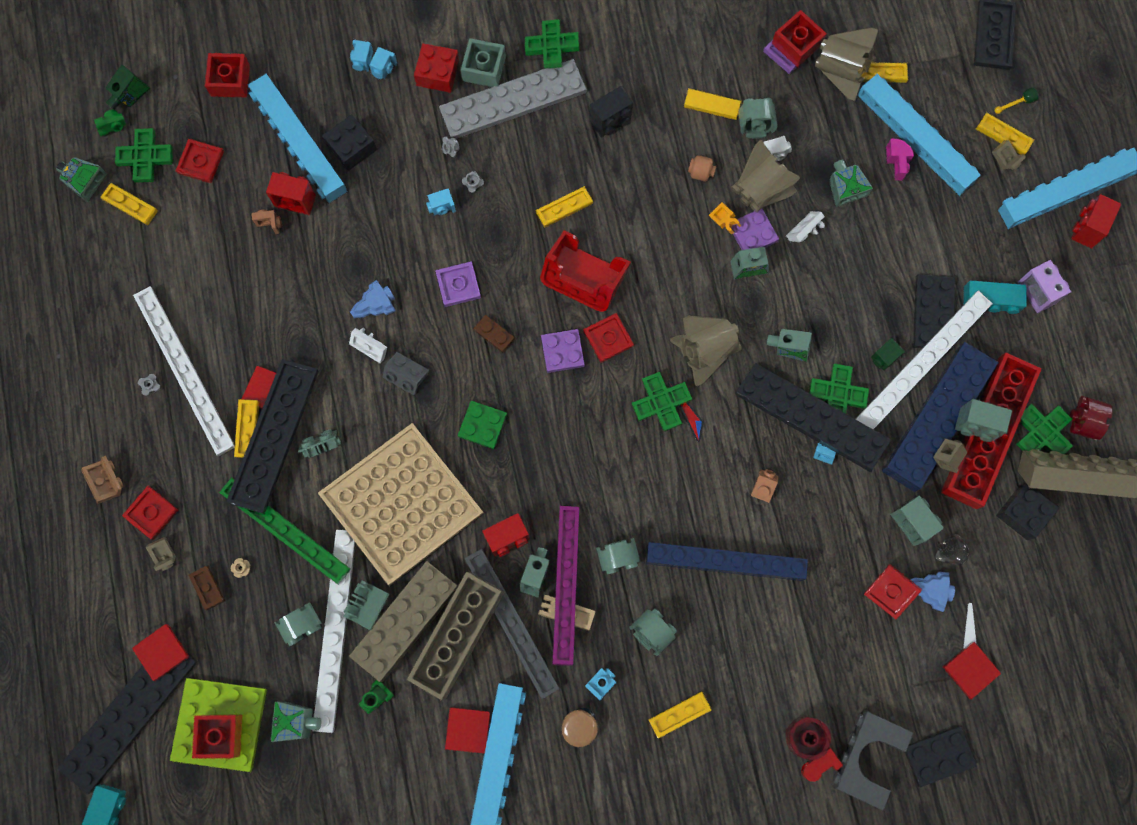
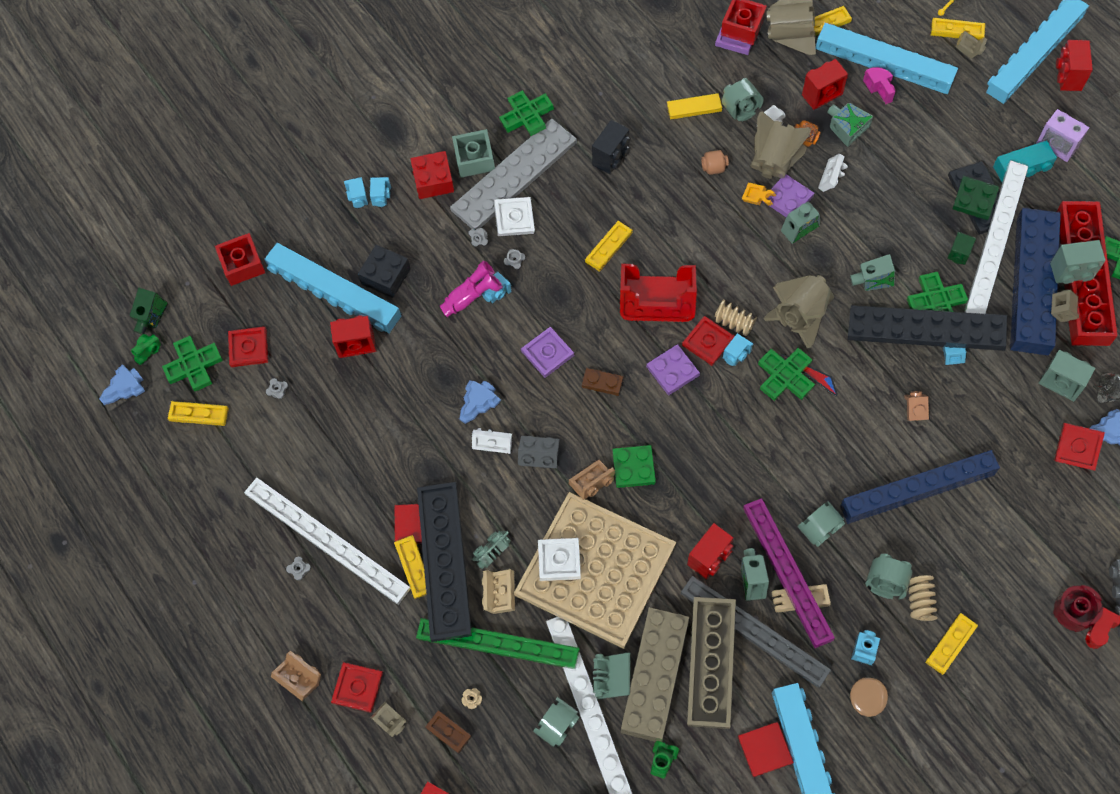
camera: 20 degrees left, 10 degrees down
torso [56,158,107,202] -> none
nougat bracket [252,210,282,234] -> none
none -> medium blue rock [99,364,145,405]
none -> light grey plate [266,378,288,399]
none -> dark pink piece [440,260,503,317]
none -> tan bracket [482,569,515,614]
none -> white plate [494,197,535,236]
none -> white plate [538,538,581,581]
none -> medium nougat bracket [568,460,615,500]
none -> tan piece [715,299,757,336]
none -> medium azure brick [723,333,753,366]
none -> orange head [794,120,820,147]
none -> red brick [802,59,848,110]
none -> tan piece [908,575,938,621]
none -> dark green plate [952,176,999,220]

